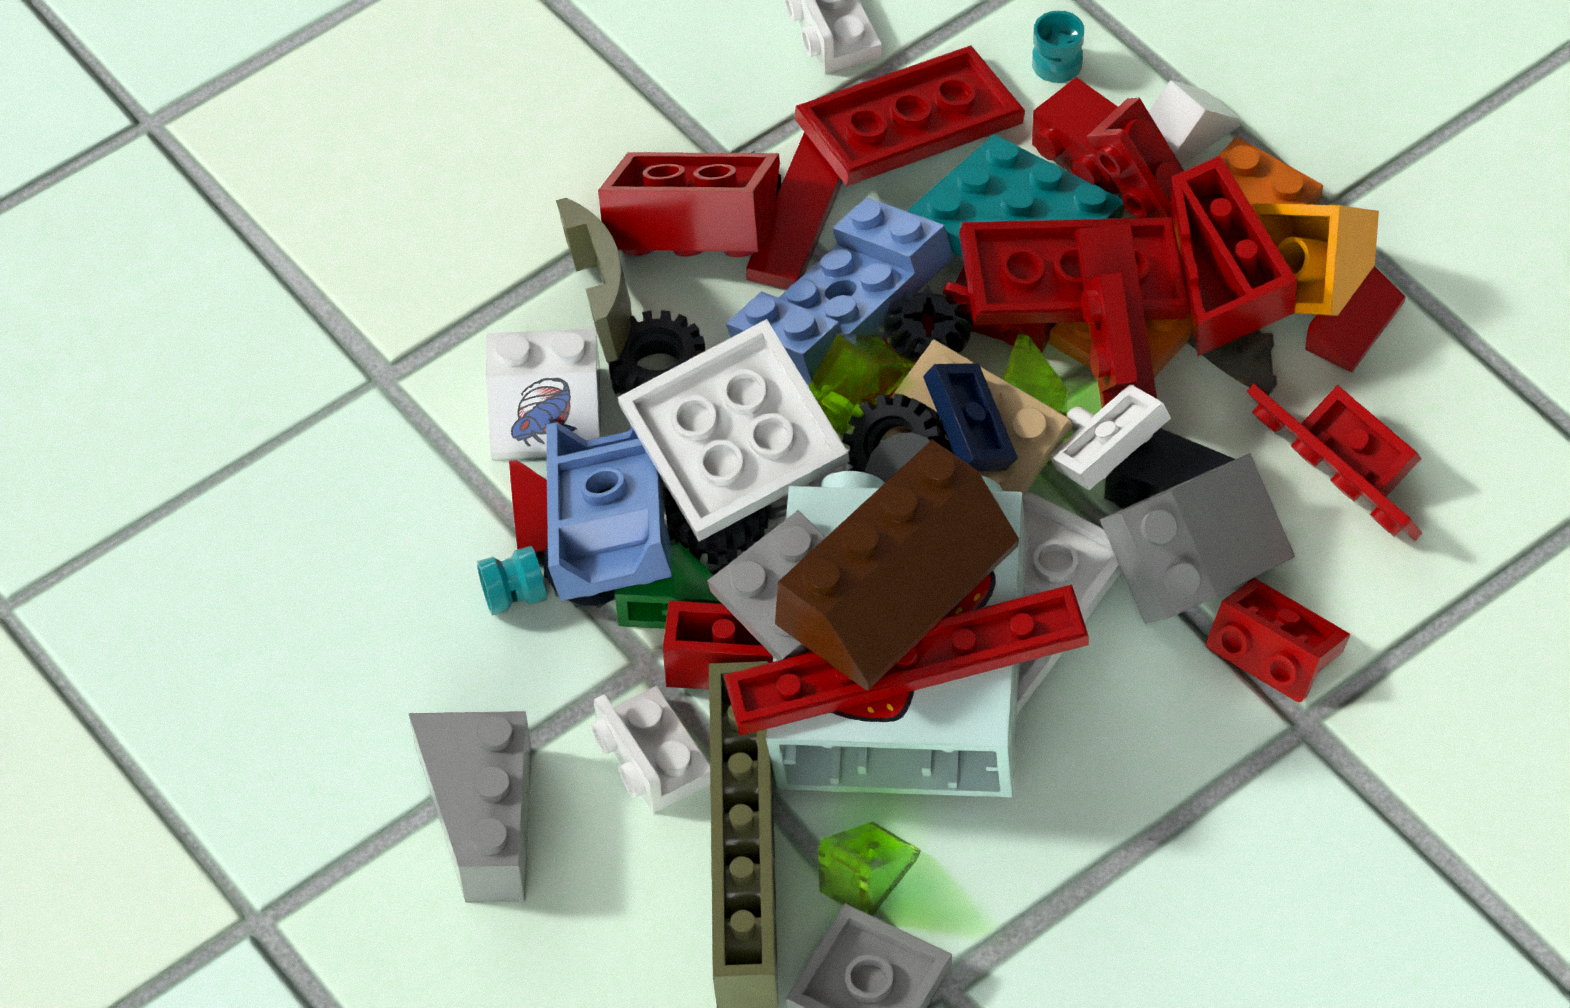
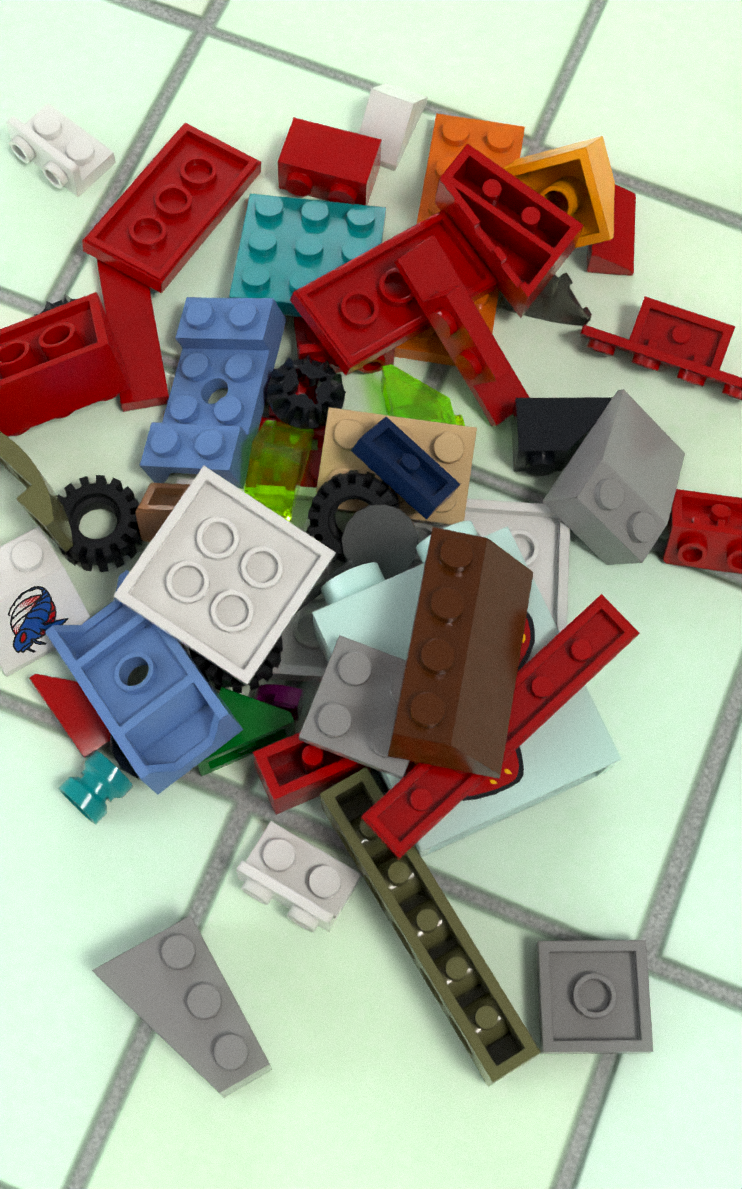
camera: 35 degrees left, 15 degrees up
clear neon green slope [818,821,921,916] -> none
teal wheel [1032,11,1084,83] -> none
white plate [1048,384,1171,490] -> none
red bracket [1086,98,1184,218] -> none

